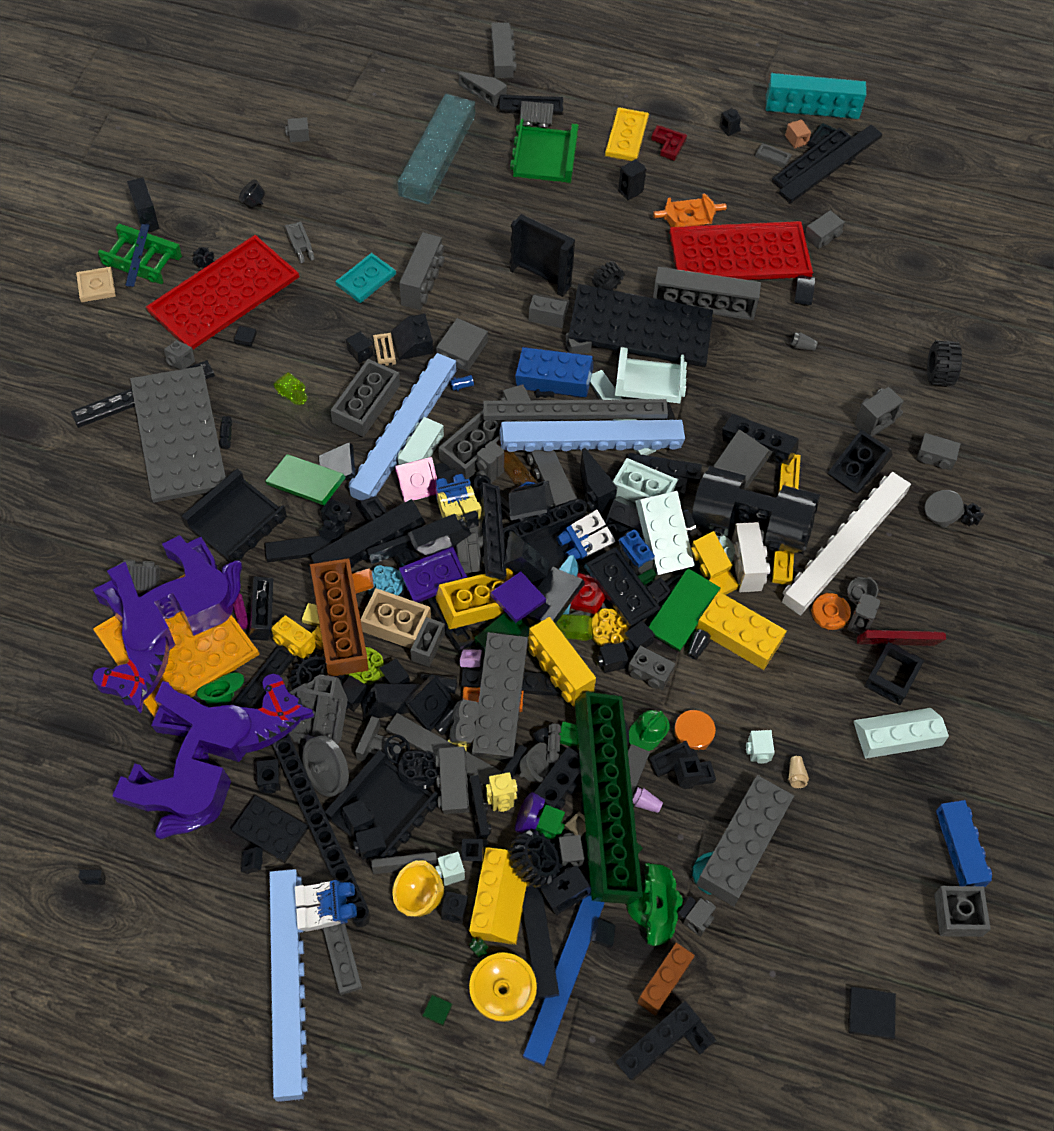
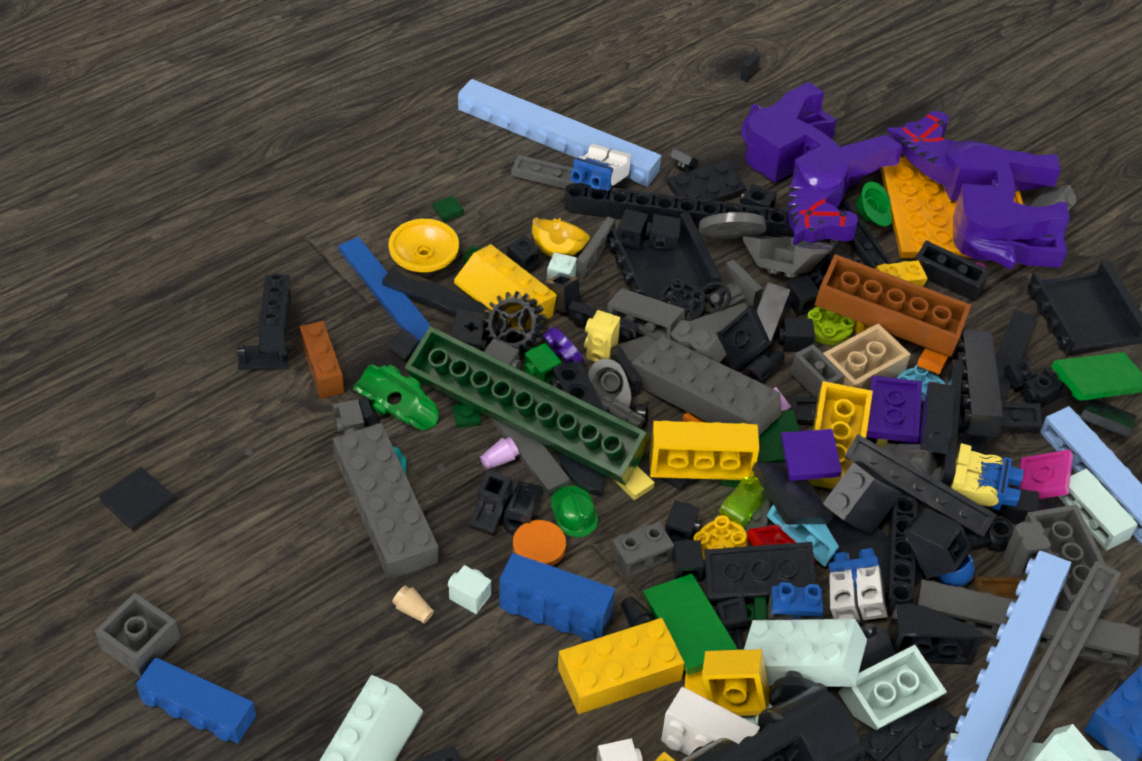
camera: 125 degrees right, 10 degrees down
none -> blue brick [499,553,615,641]

